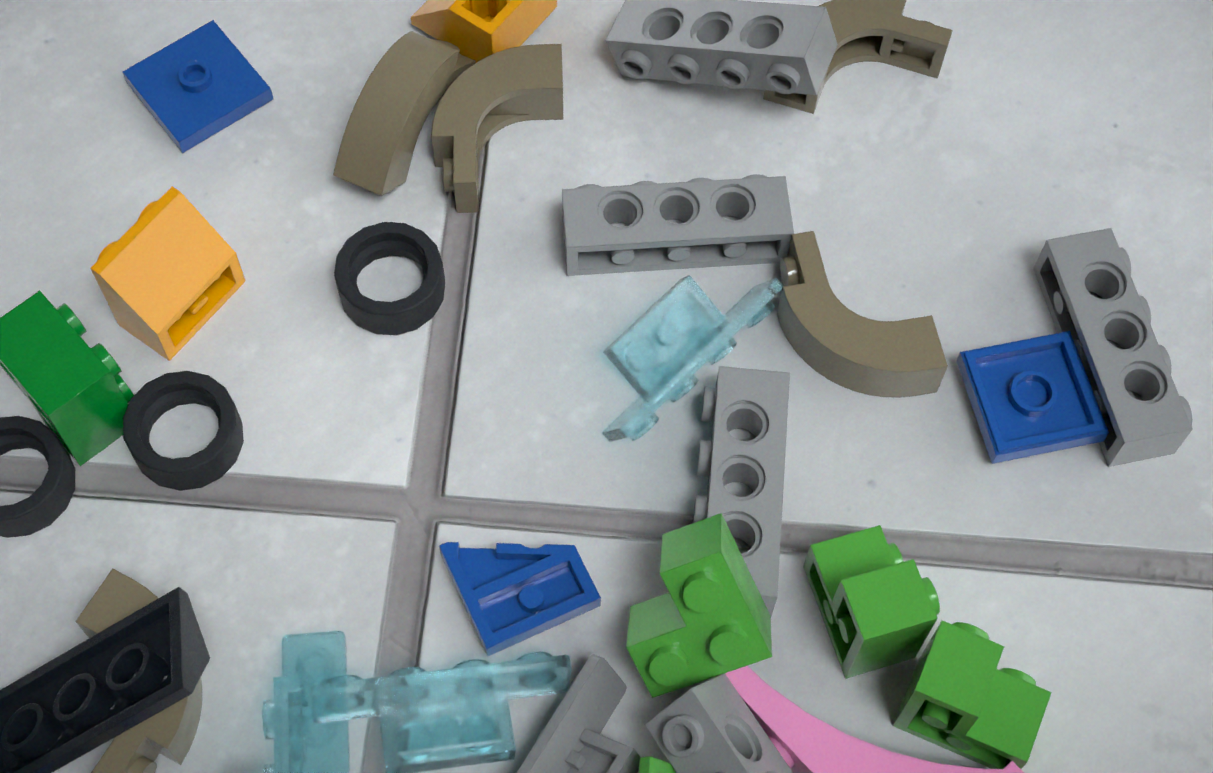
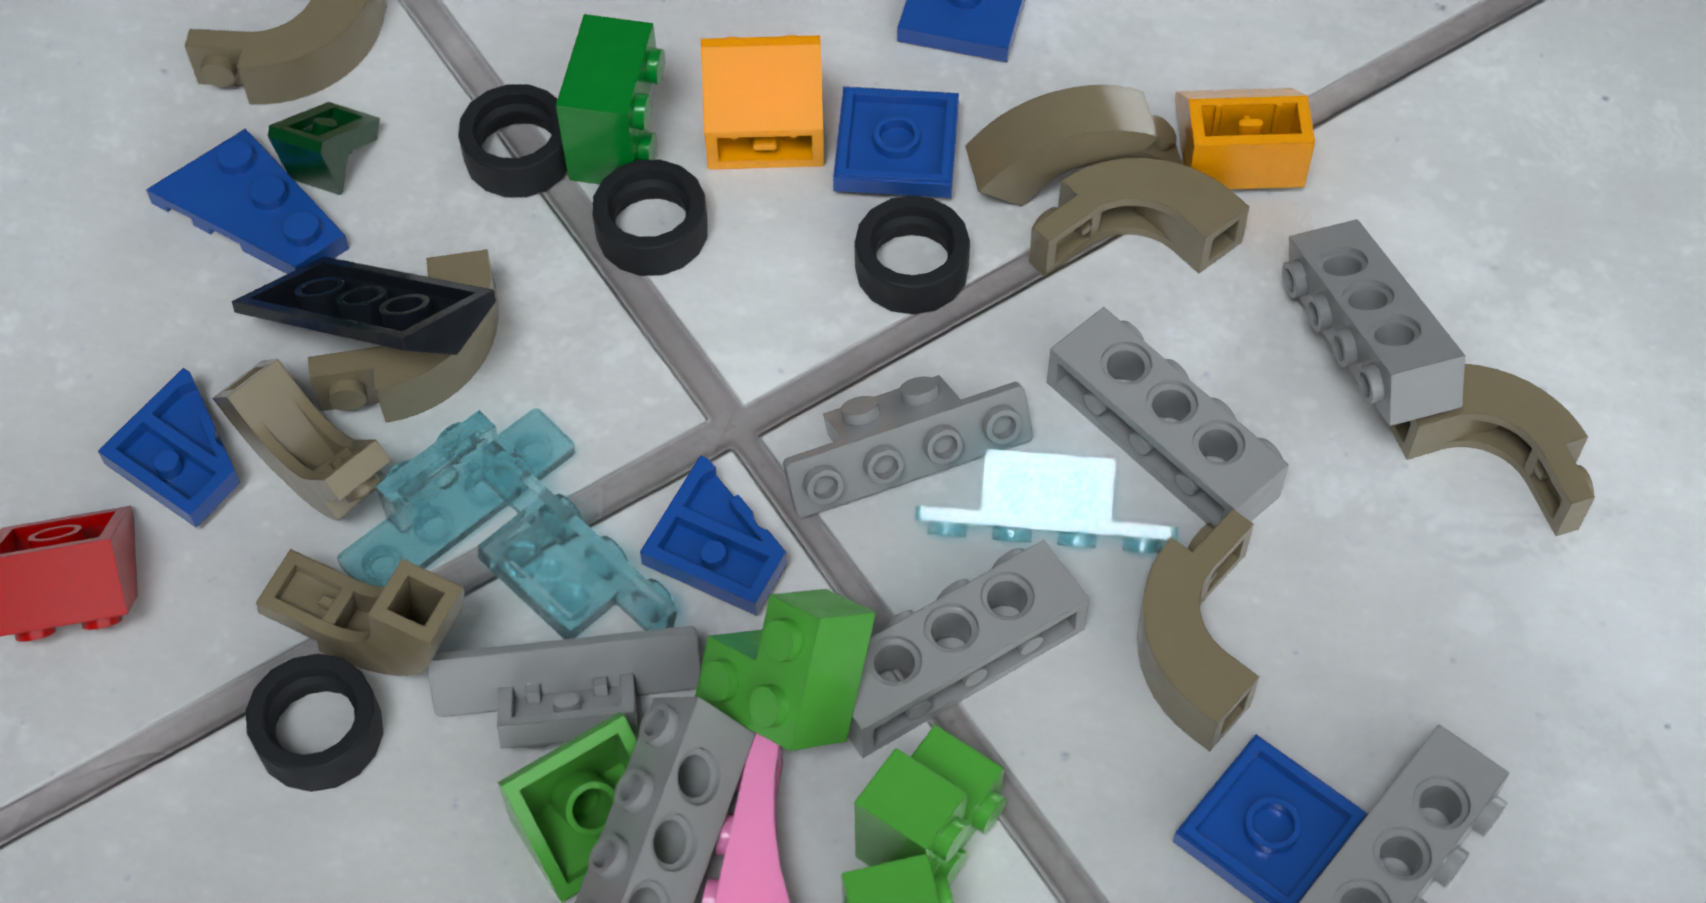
camera: 55 degrees right, 5 degrees down
none -> light grey bracket [783,375,1033,518]
none -> blue plate [833,86,959,198]

